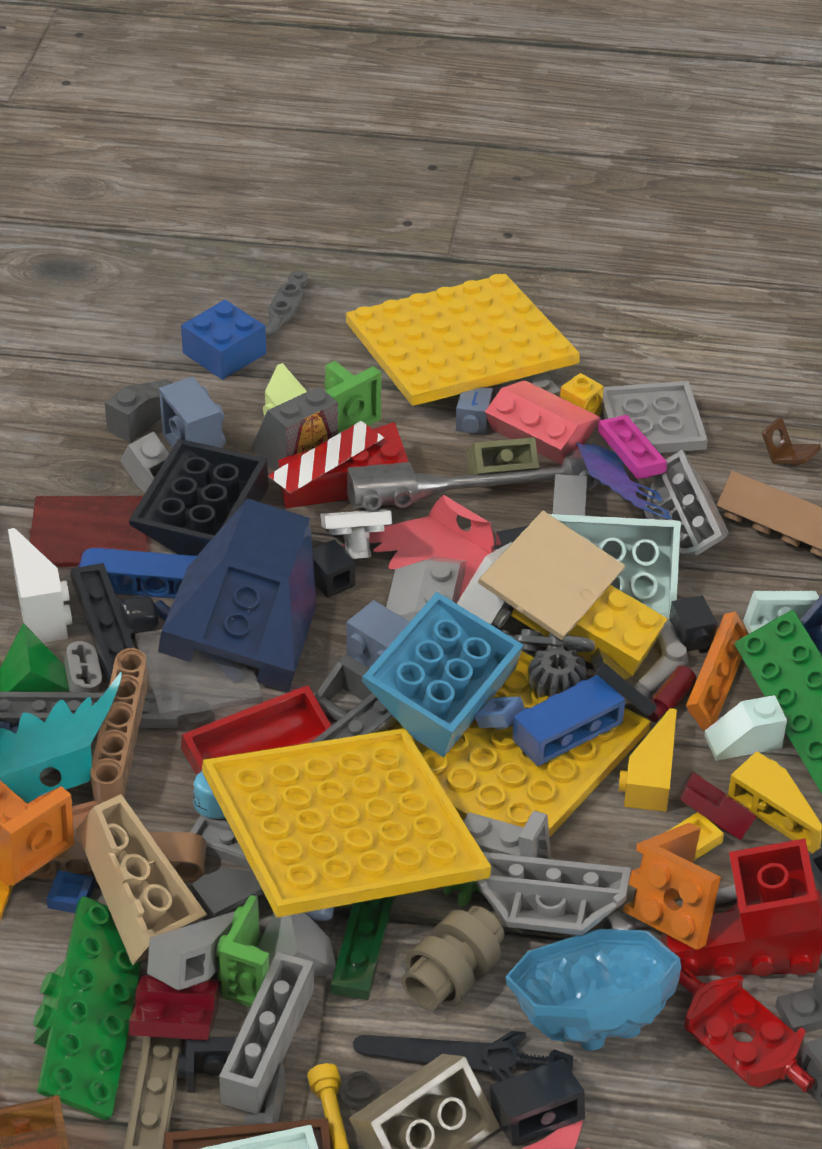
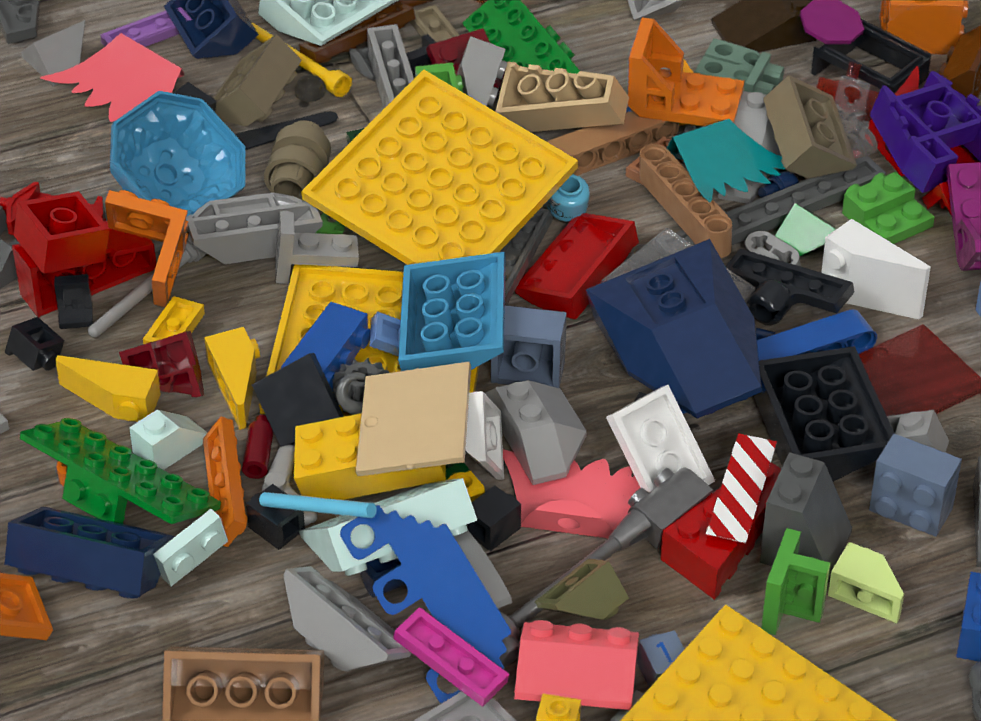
camera: 150 degrees right, 0 degrees up
none -> medium azure bar [259,492,377,518]

